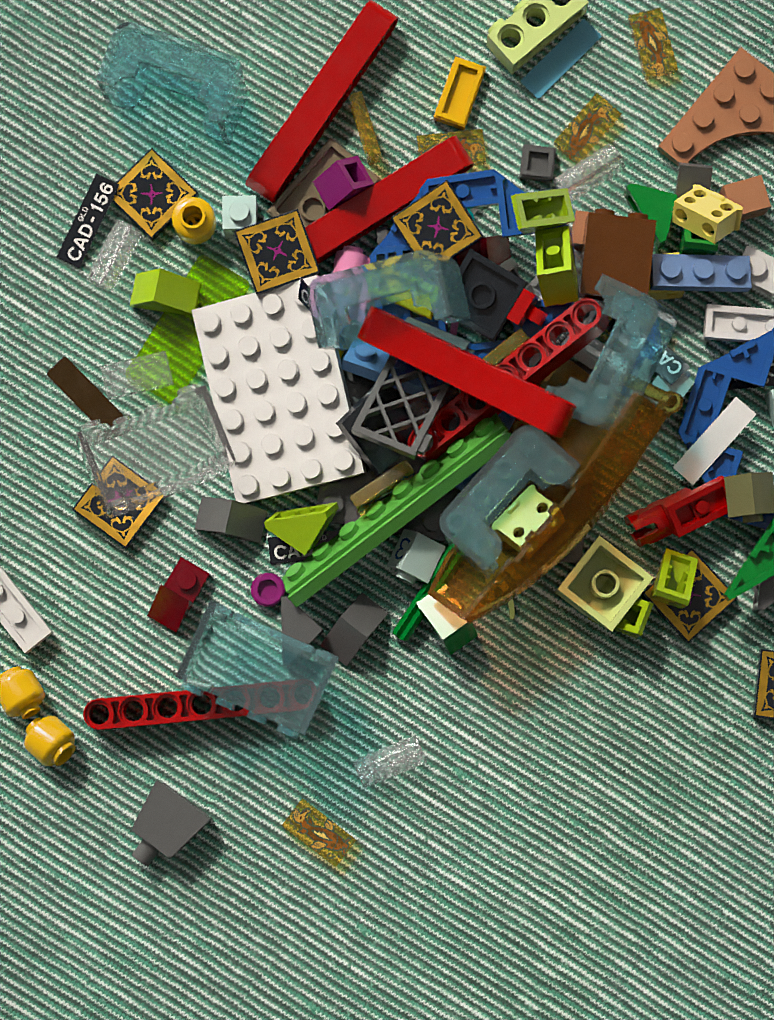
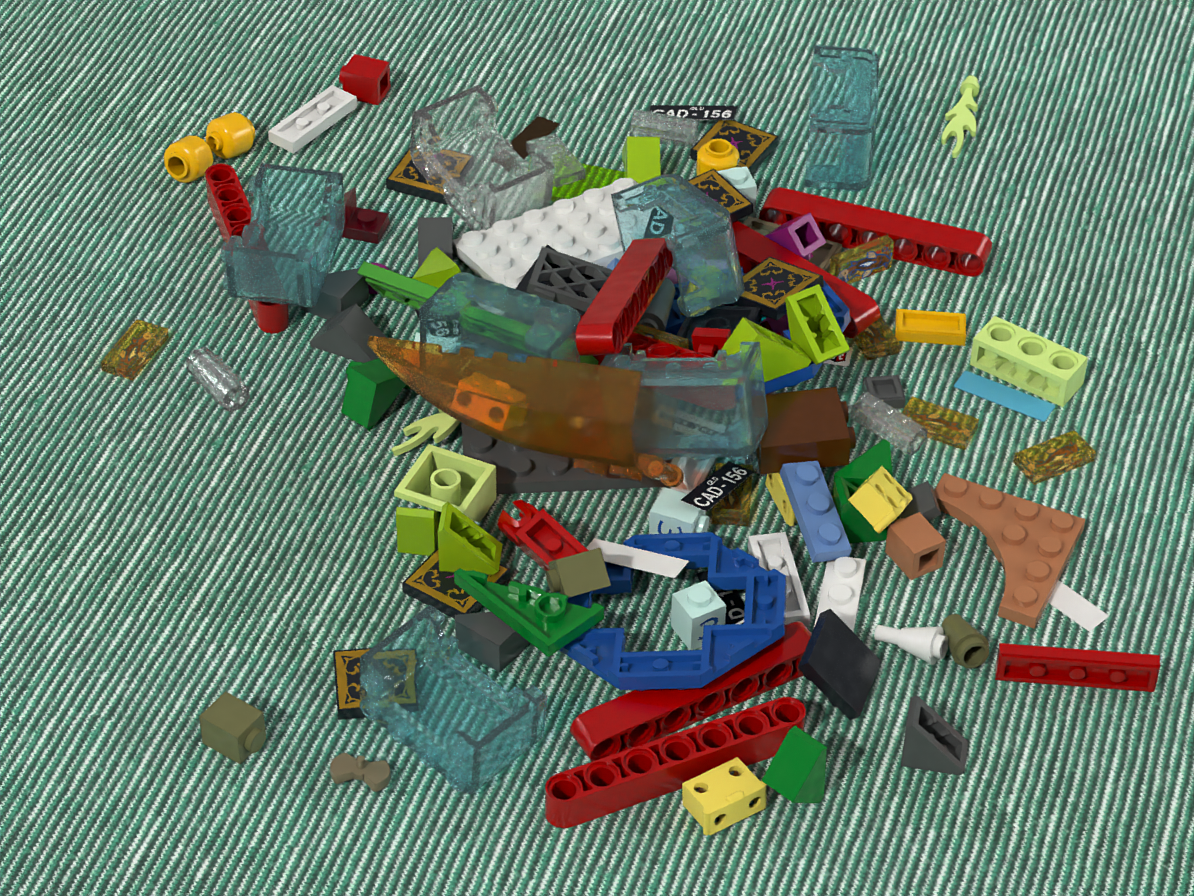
camera: 75 degrees right, 40 degrees down
dark grey torso [131,780,212,867] -> none

